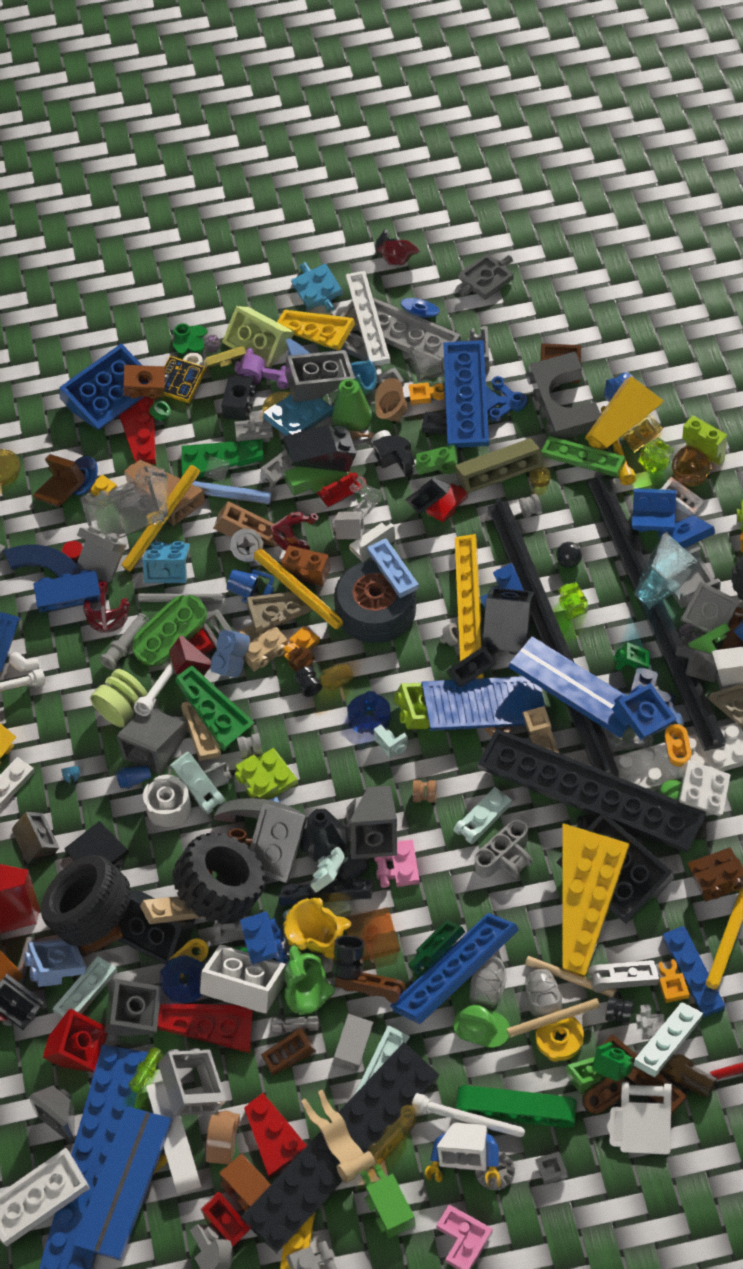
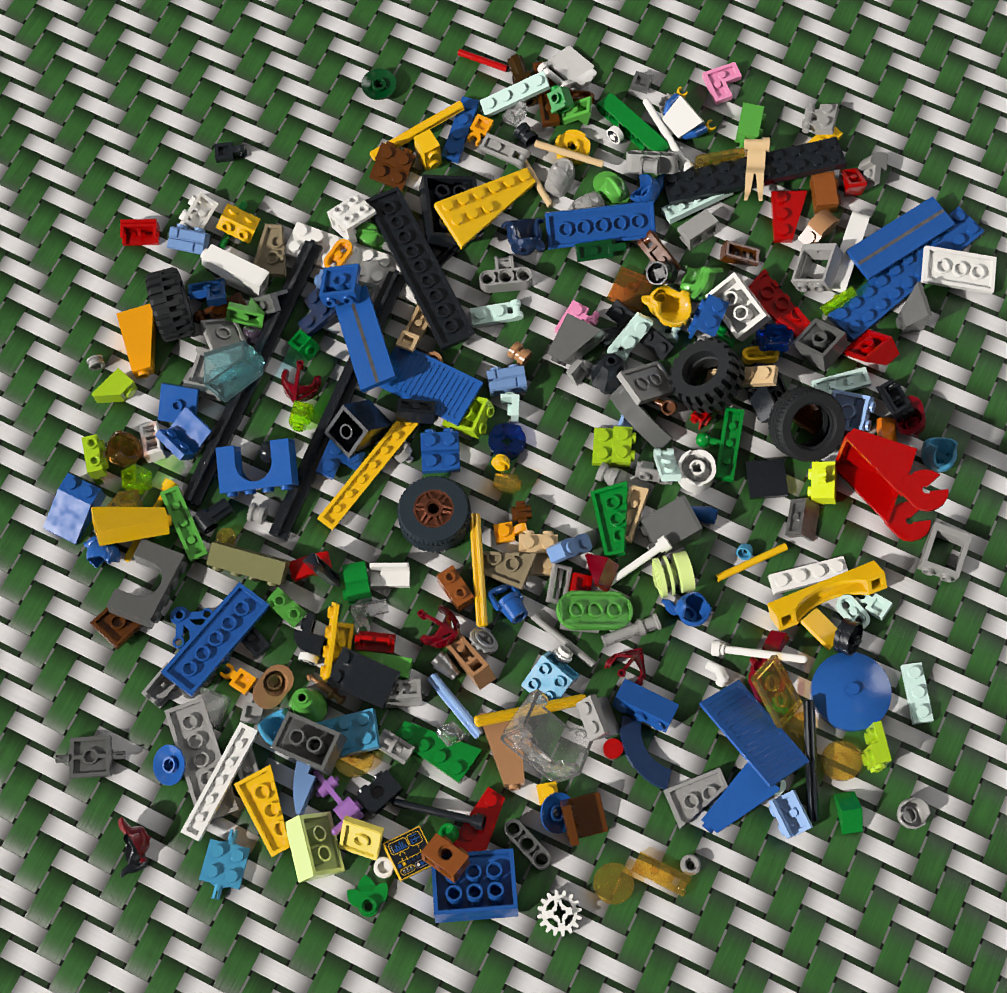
camera: 145 degrees left, 15 degrees up
hinge [204,335,221,352] -> none
light grey axle [272,1016,319,1032] -> none
black wheel [294,666,323,697] -> none
light grey brick [332,512,365,539] -> none
light blue plate [367,538,419,598] -> none
none -> slope [43,473,106,545]
none -> black piece [193,498,234,534]
none -> blue arch [216,438,299,497]
none -> dark red helmet [281,360,322,403]
none -> yellow bracket [320,602,354,683]
none -> green brick [339,561,372,606]
none -> black piece [391,798,487,831]
none -> yellow brick [414,129,442,172]
none -> blue plate [420,428,460,474]
none -> flat silver cone [431,651,460,680]
none -> medium blue brick [486,364,527,397]
none -> yellow plate [491,454,510,471]
none -> dark blue hair [501,218,545,256]
none -> dark grey beam [504,819,551,870]
none -> white gear [537,890,582,937]
none -> white plate [554,645,573,663]
none -> white tile [607,125,624,144]
none -> light grey piece [626,150,678,175]
none -> blue hair [630,174,665,202]
none -> blue hair [661,592,712,627]
none -> green plate [695,407,745,482]
none -> yellow bar [715,543,788,582]
none -> neon yellow brick [808,461,837,504]

